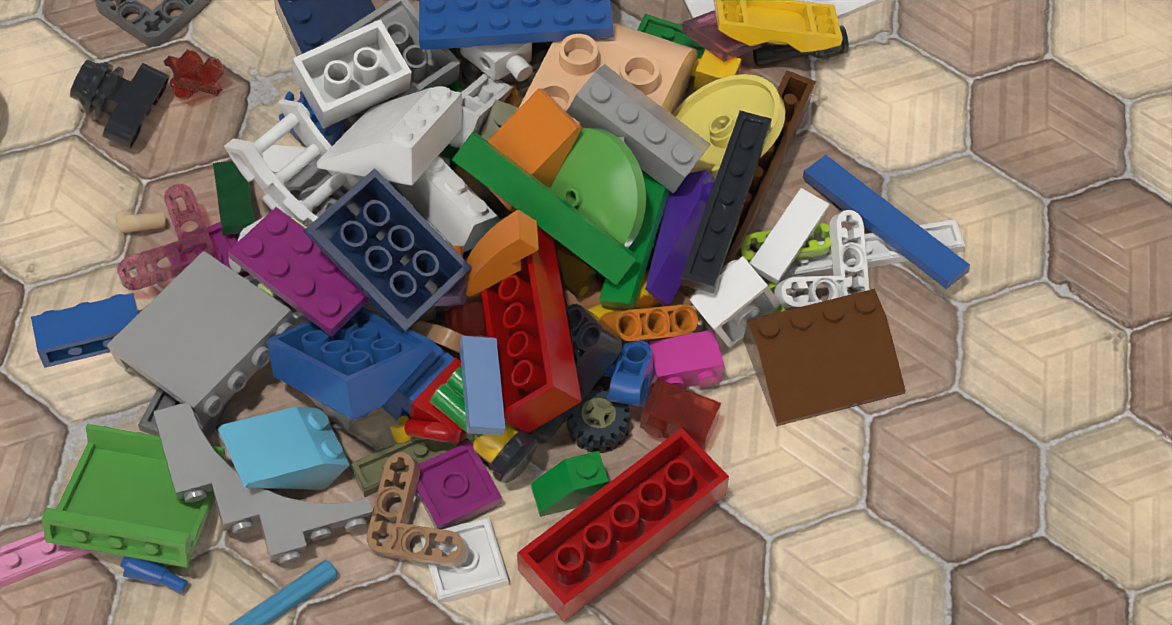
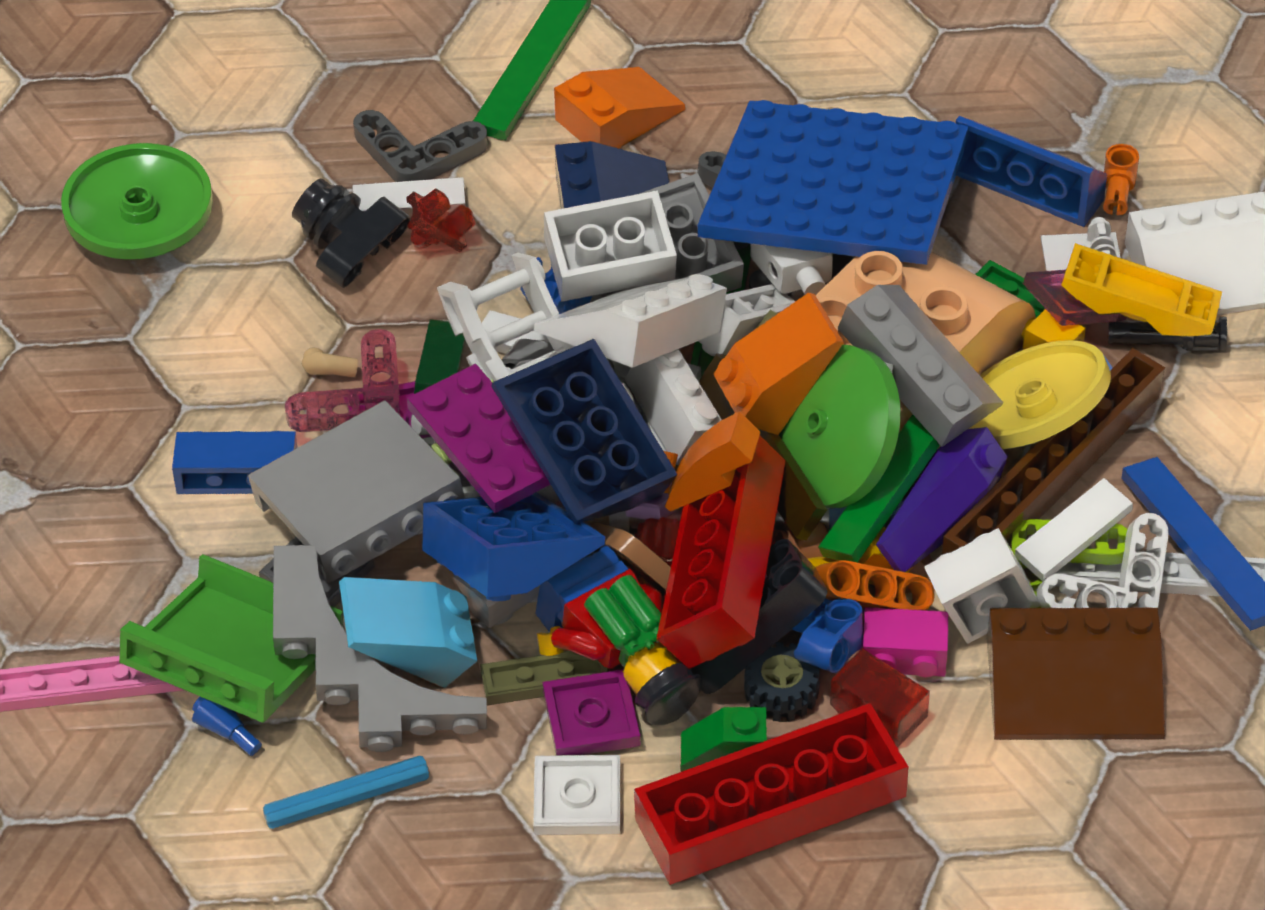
camera: 20 degrees right, 10 degrees down
medium nougat beam [366,452,469,567] -> none
green tile [452,131,639,285] -> none
medium blue tile [459,336,505,435] -> none
black plate [680,110,772,293] -> none
none -> white tile [352,177,466,216]

